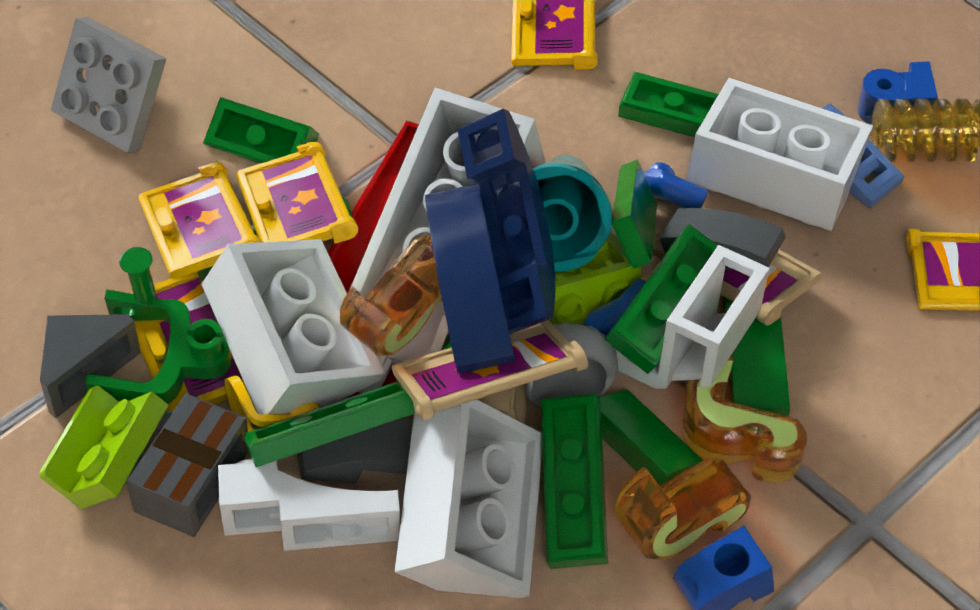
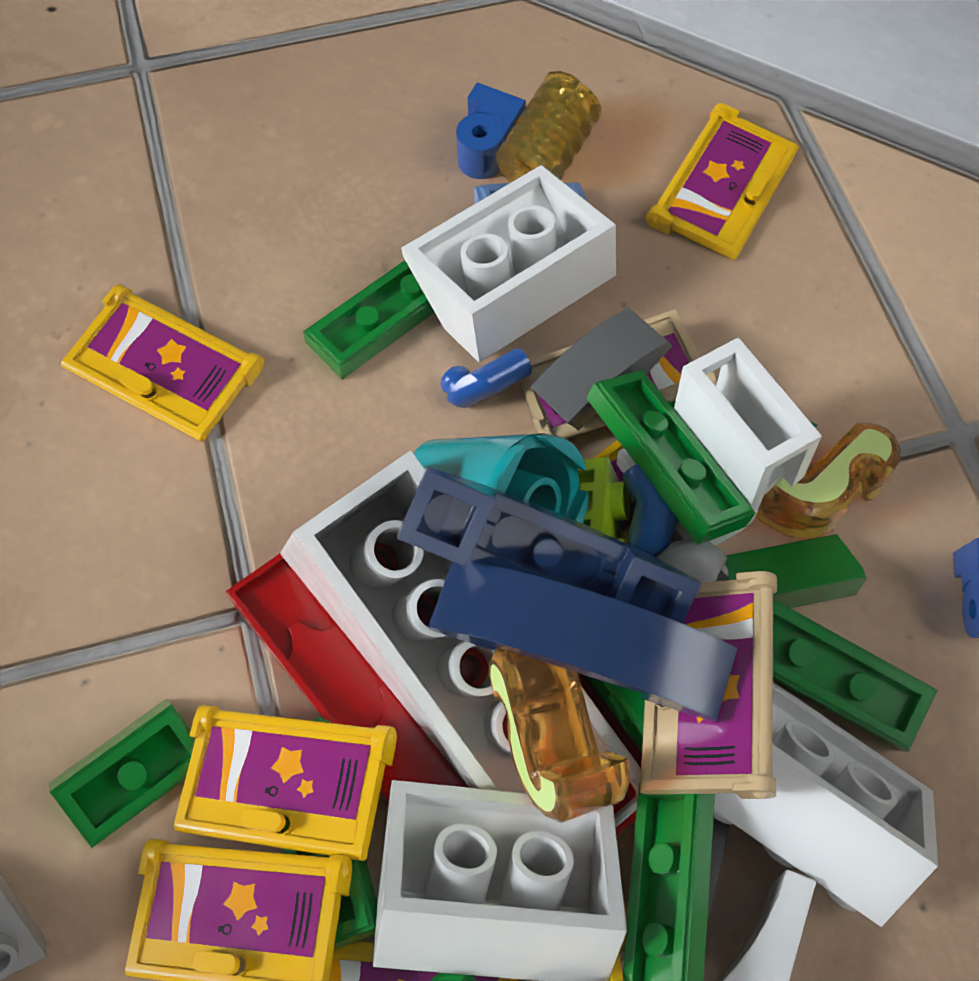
camera: 60 degrees left, 10 degrees up
green tile [611,159,657,269] -> none
clear orange animal [614,458,751,560] -> none

